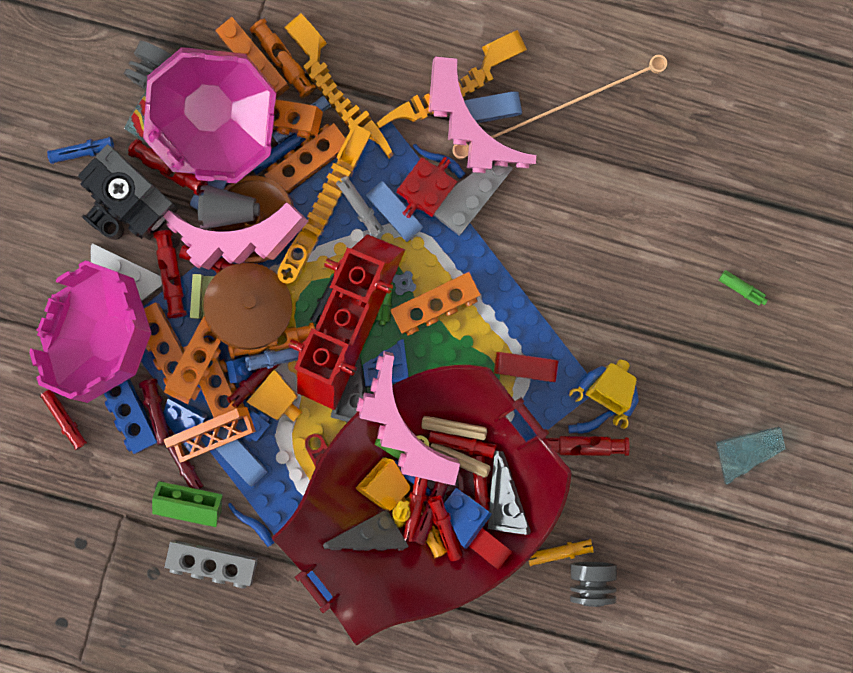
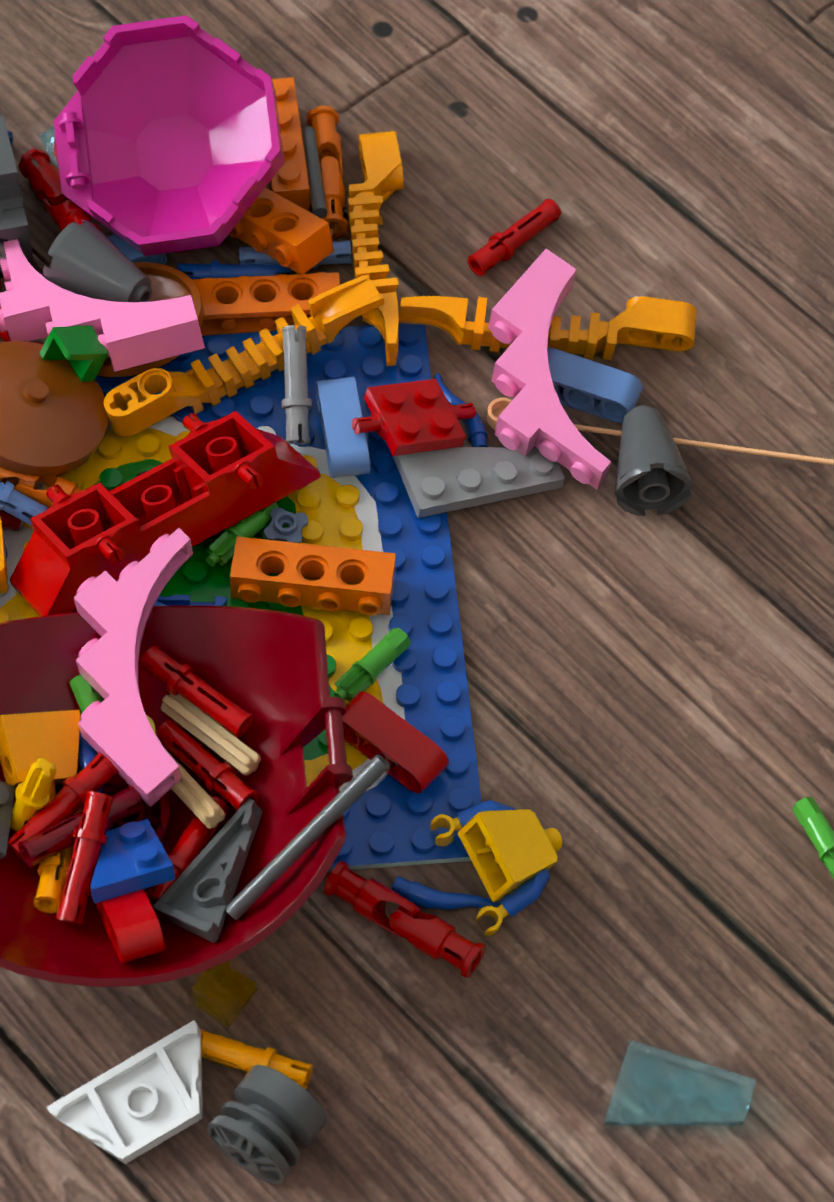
camera: 25 degrees right, 30 degrees down
none -> green panel [39,326,109,382]
none -> white wing [47,1020,203,1164]
none -> red pin [140,645,254,738]
none -> dark grey piece [225,754,390,920]
none -> dark grey bar [301,126,327,218]
none -> bright green piece [334,628,411,702]
none -> red pin [467,198,562,276]
none -> dark grey cone [615,405,693,516]

